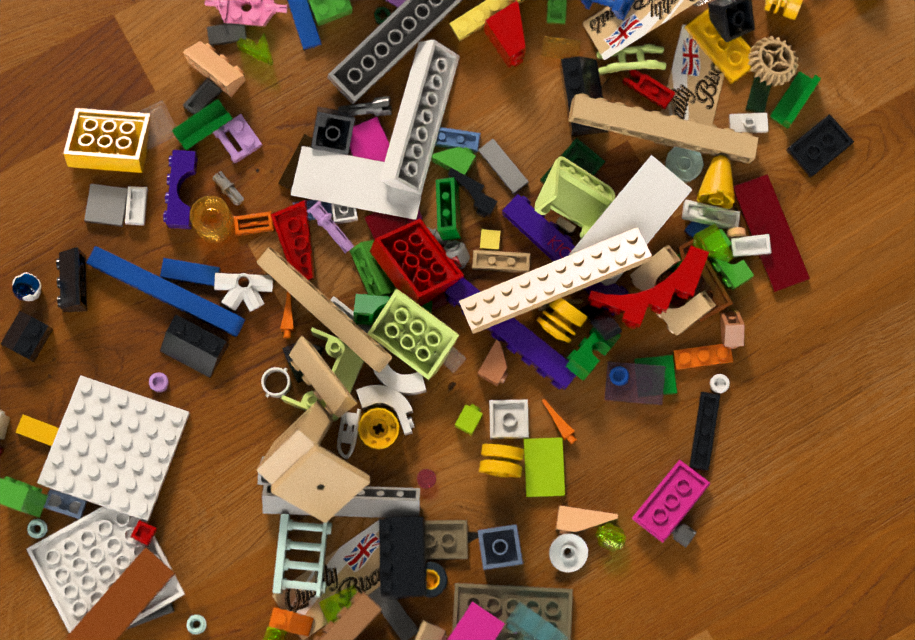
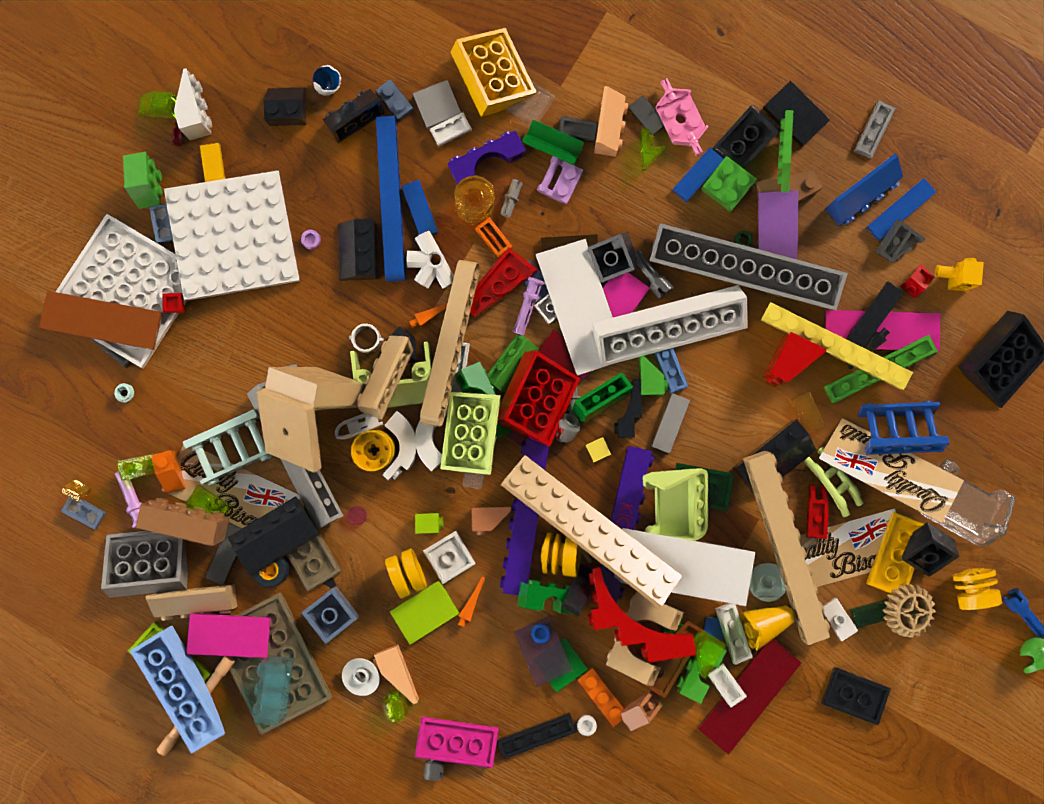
camera: 60 degrees right, 5 degrees up
light aqua plate [27,519,47,539] -> none
tan tile [472,250,531,273] -> none
dark tan tile [556,217,576,236] -> none
light nougat tile [726,227,746,241] -> none
green panel [770,71,821,129] -> none
none -> sand blue piece [376,79,414,121]

